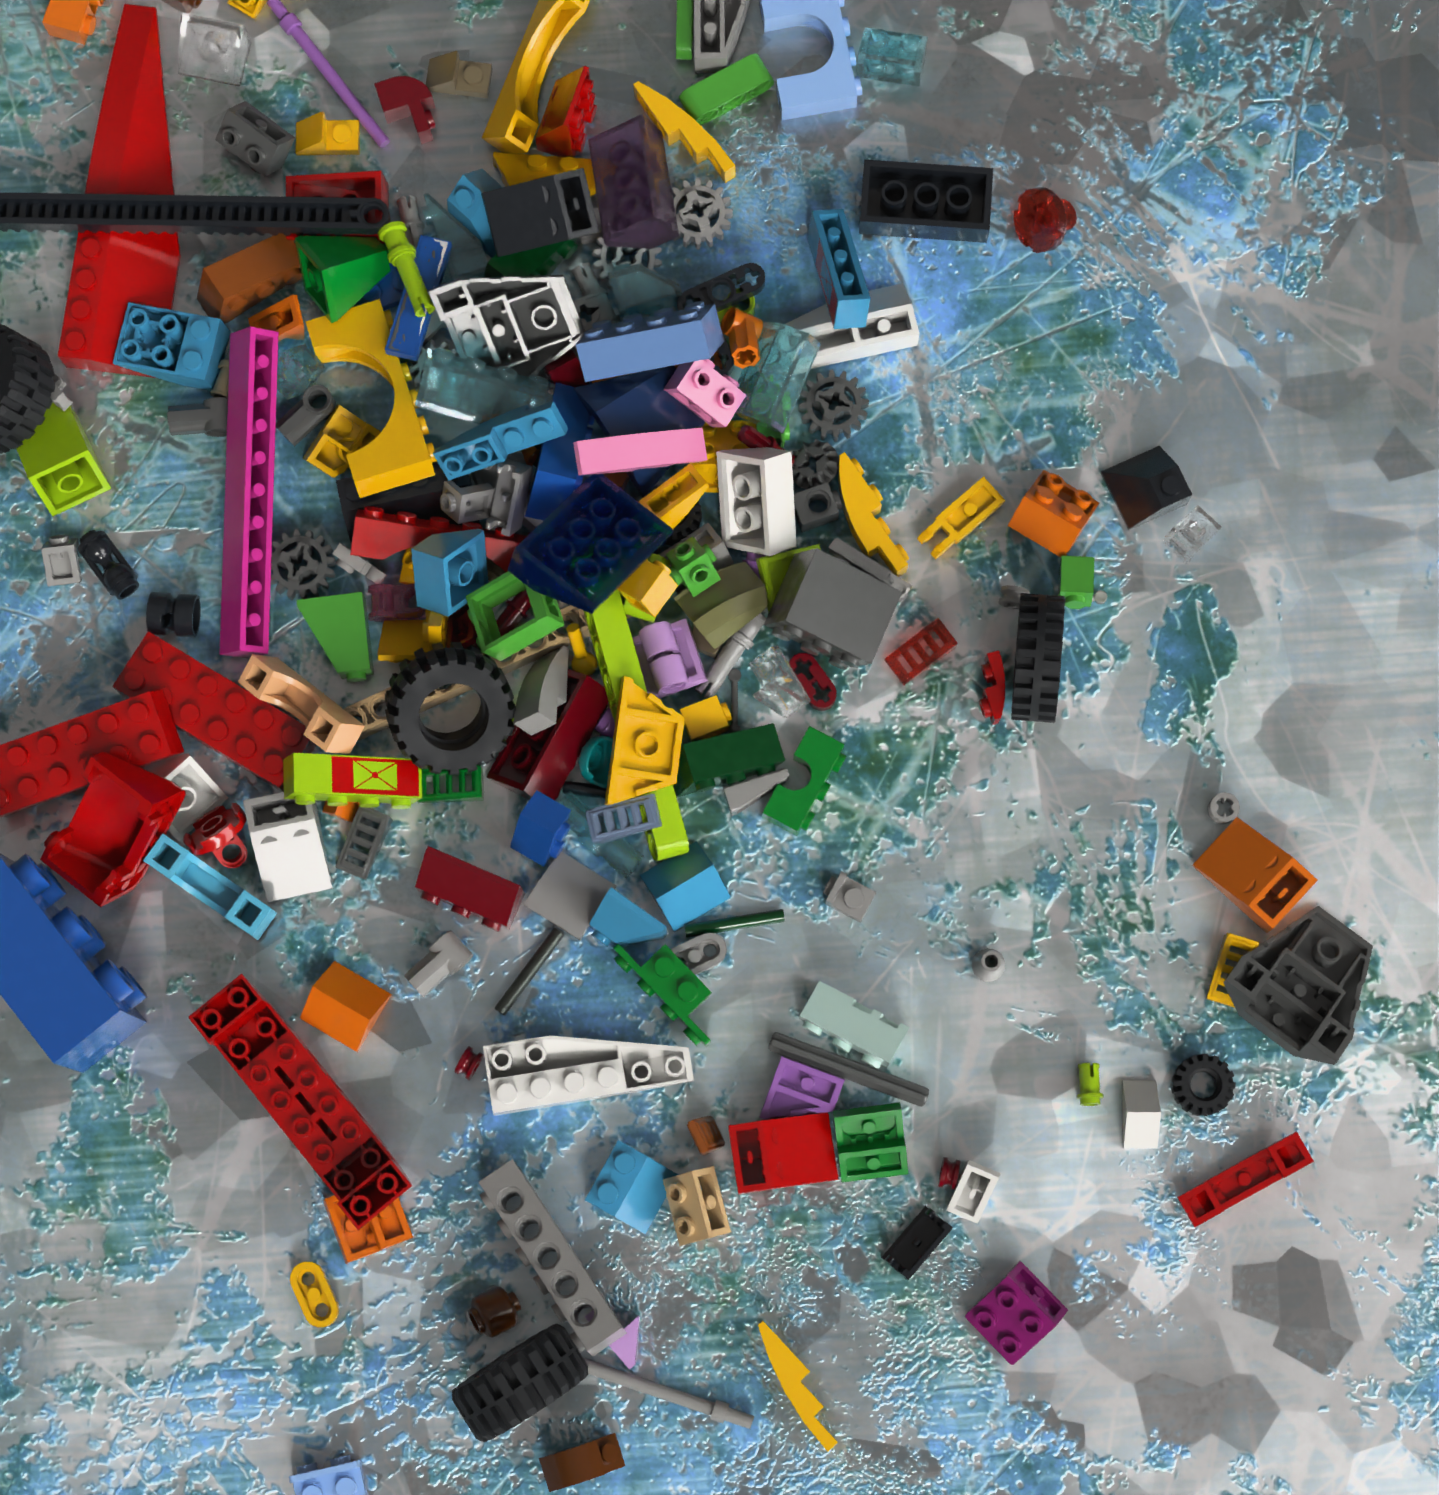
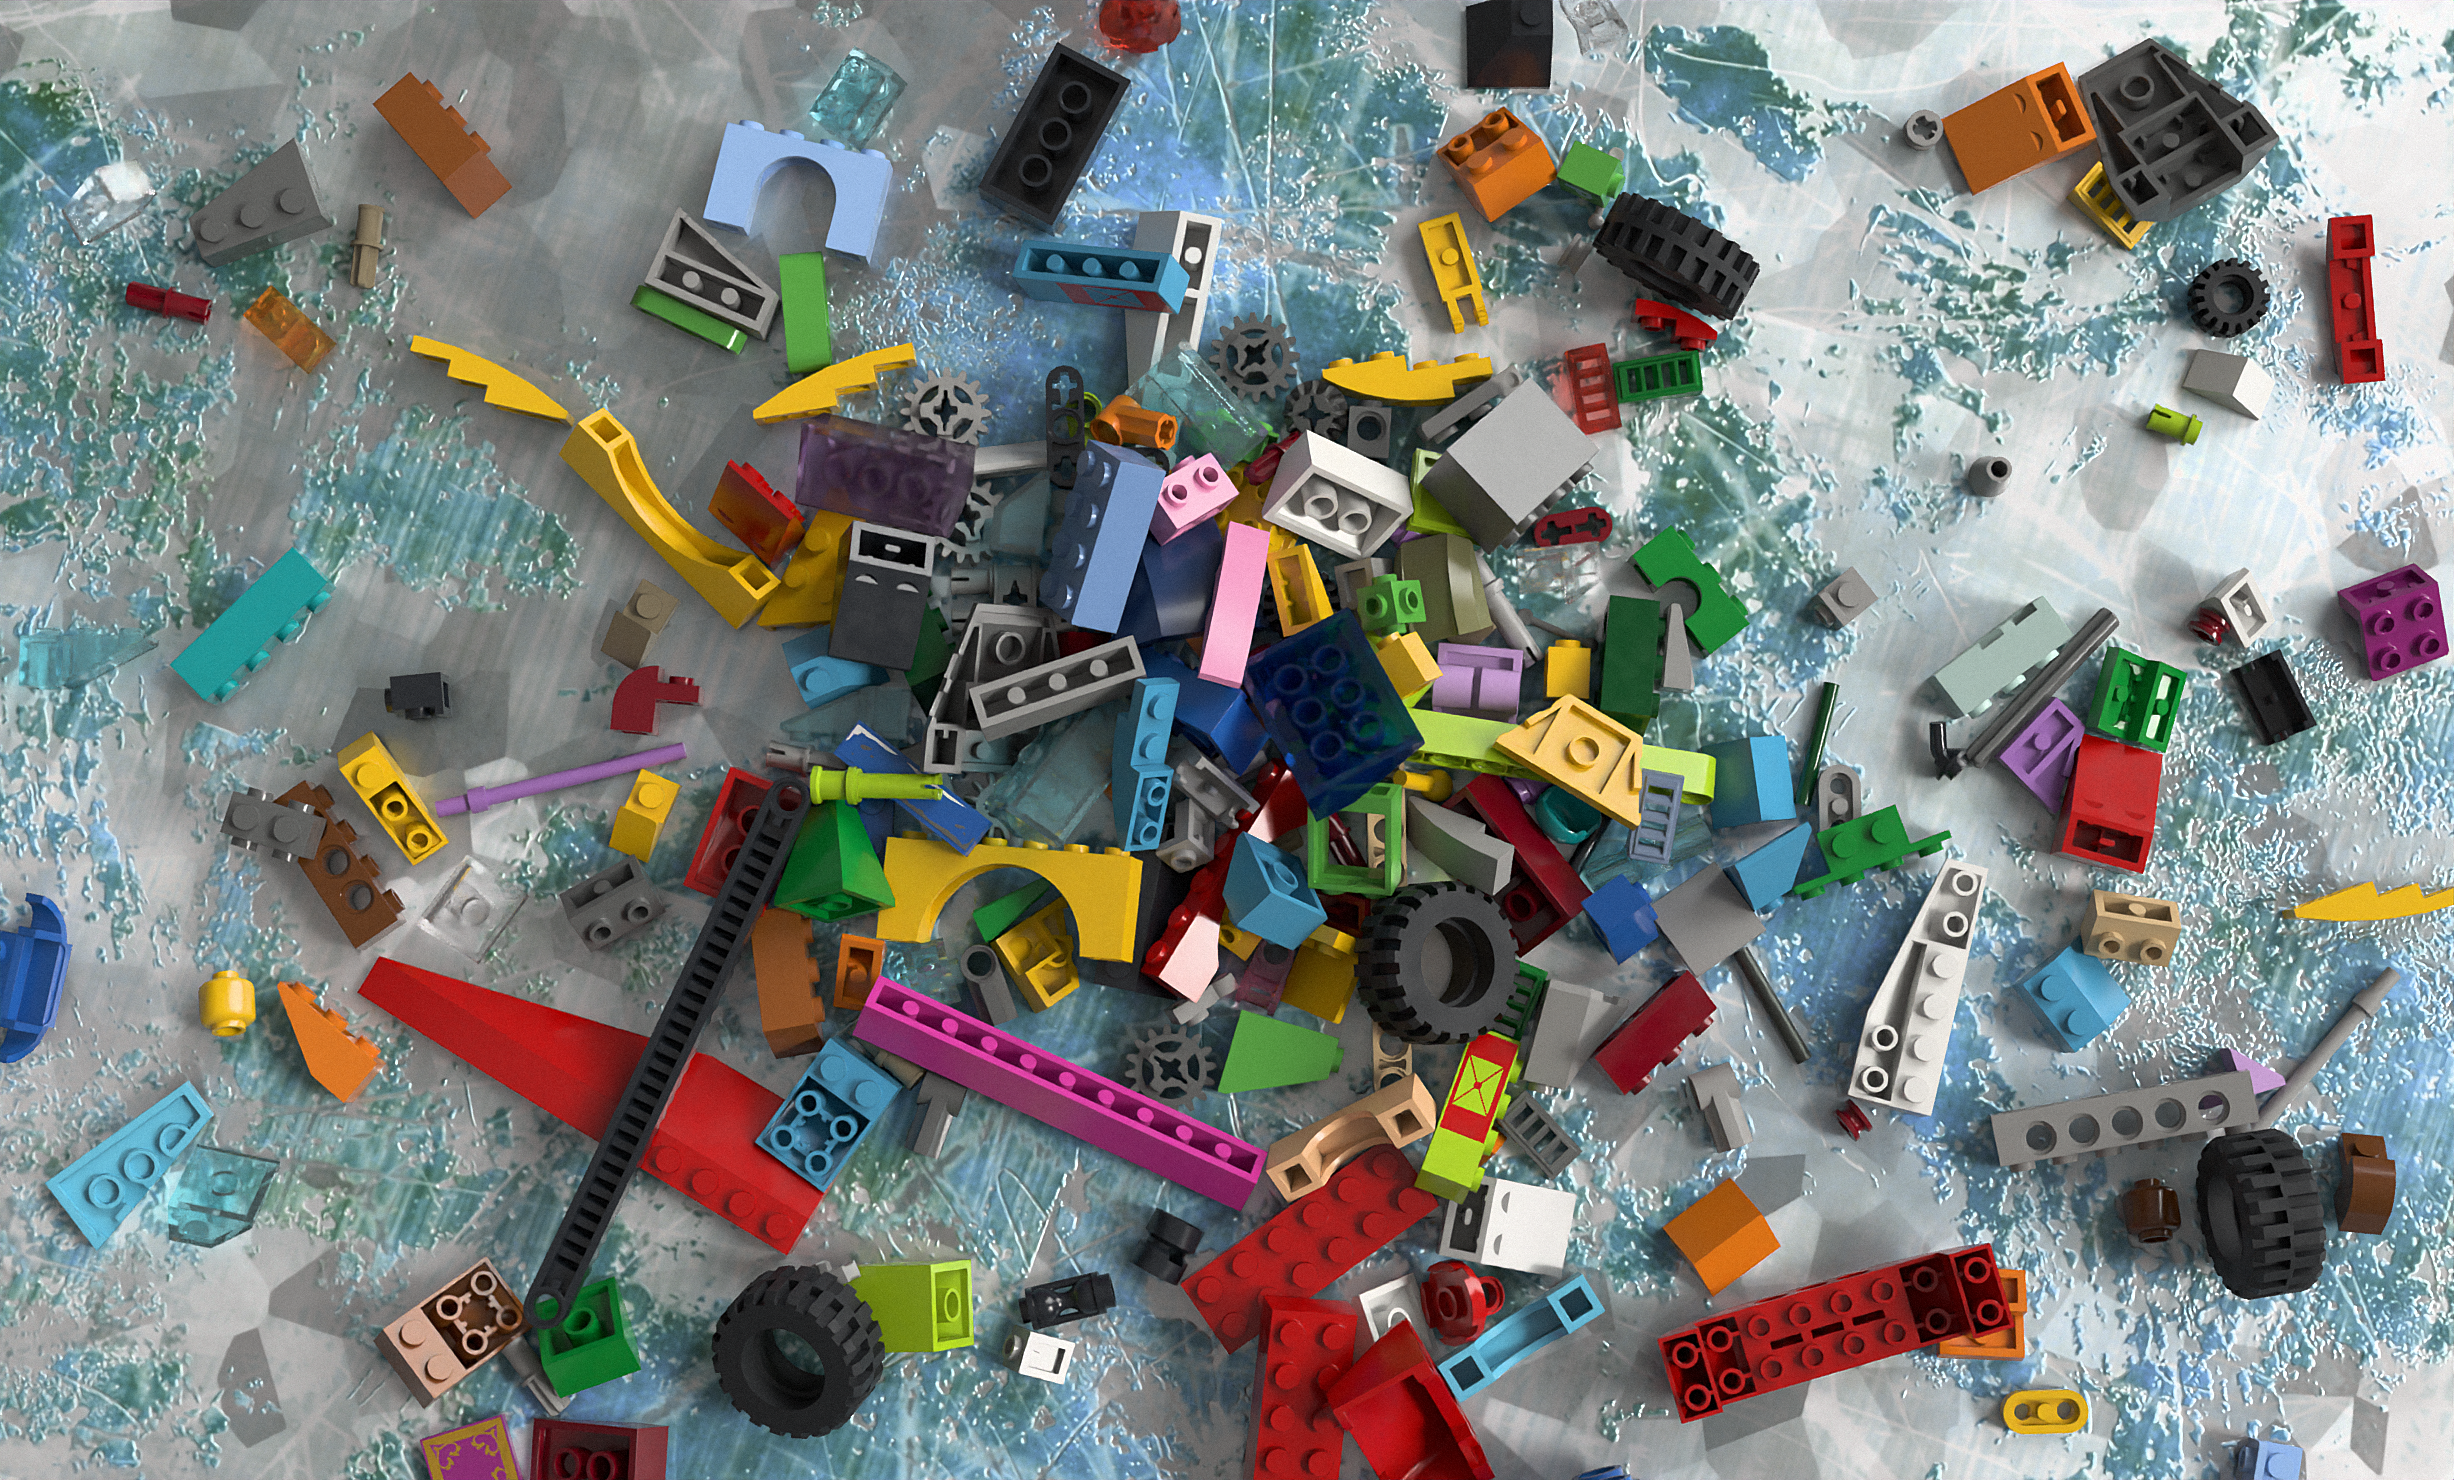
camera: 75 degrees left, 5 degrees up
dark orange slope [687,1116,725,1156] -> none
none -> light grey brick [969,635,1147,742]
none -> white slope [971,440,1057,480]
none -> green slope [972,877,1053,943]
none -> light grey slope [1520,979,1629,1096]
none -> green slope [1612,350,1703,405]
none -> black plate [1929,721,1968,781]

